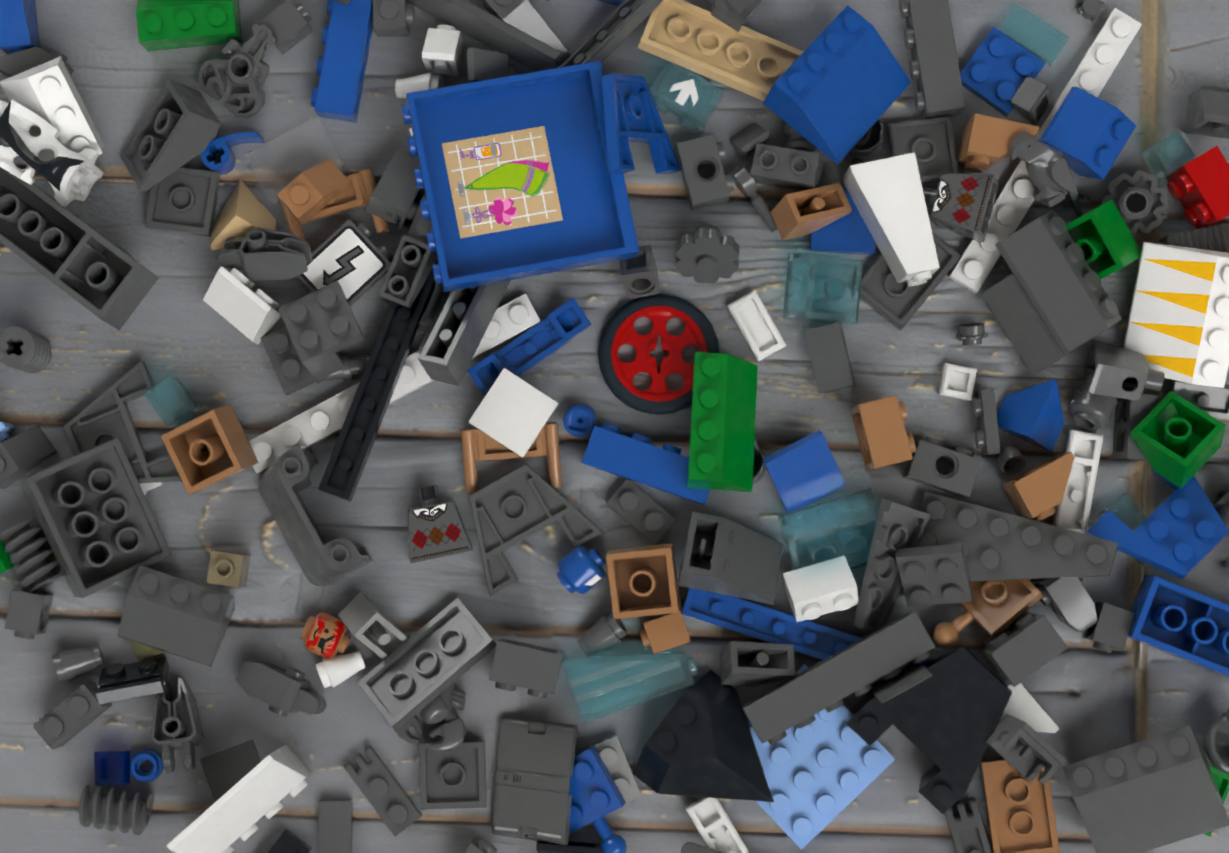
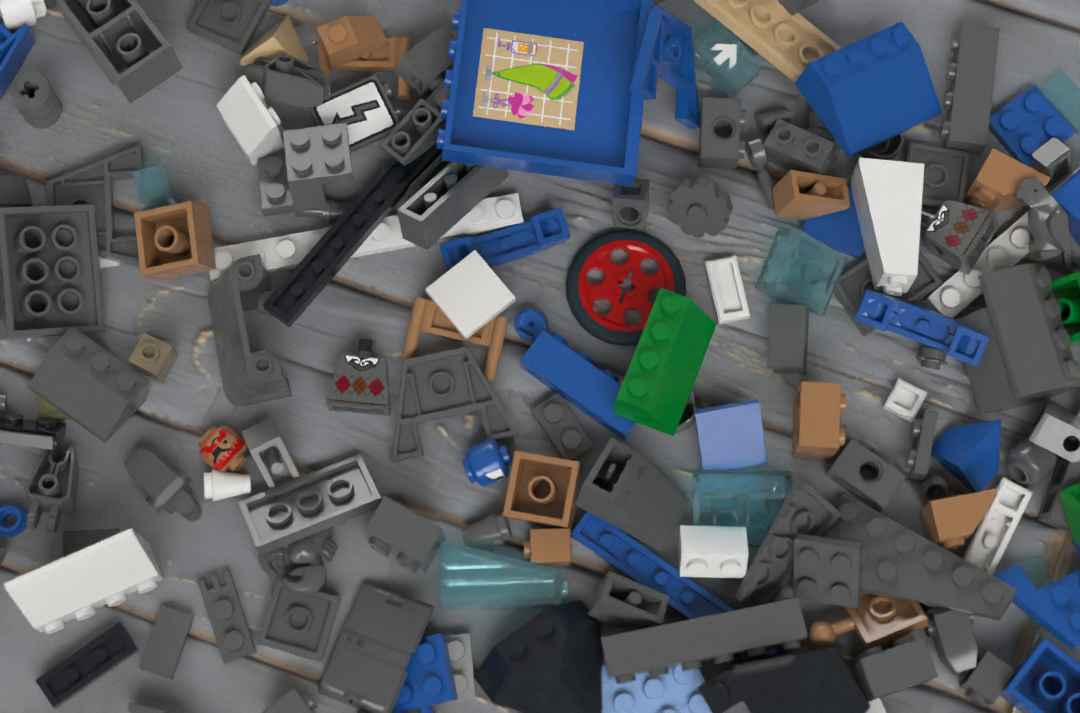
camera: 20 degrees right, 10 degrees down
none -> blue slope [855,289,990,367]

